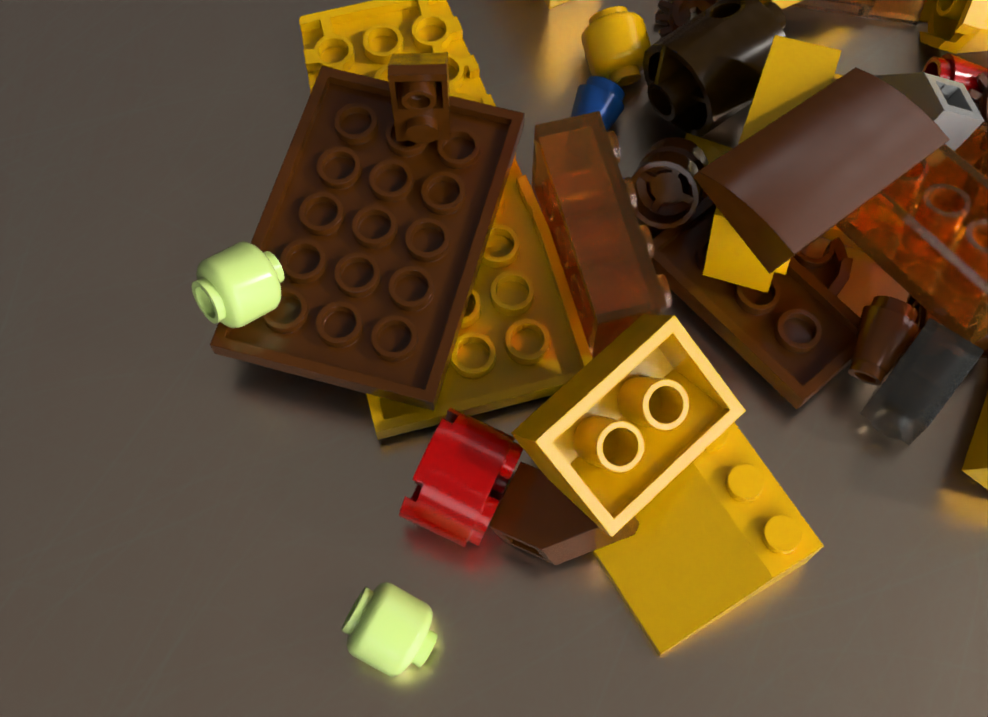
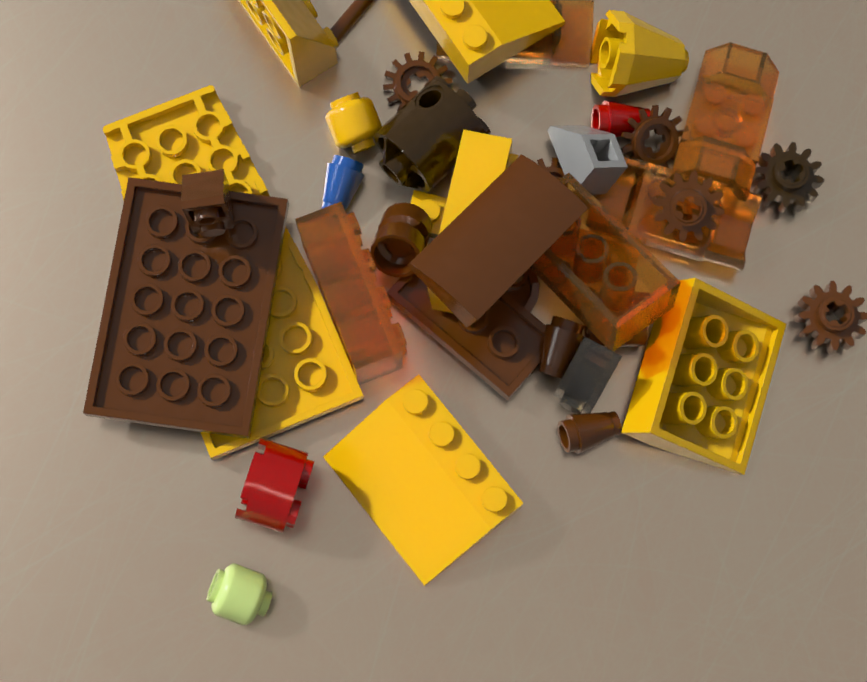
camera: 10 degrees left, 10 degrees up
yellowish green head [191,241,285,329] -> none
reddish brown slope [488,462,639,565] -> none
yellow slope [511,314,746,537] -> none
none -> reddish brown cone [558,411,622,454]

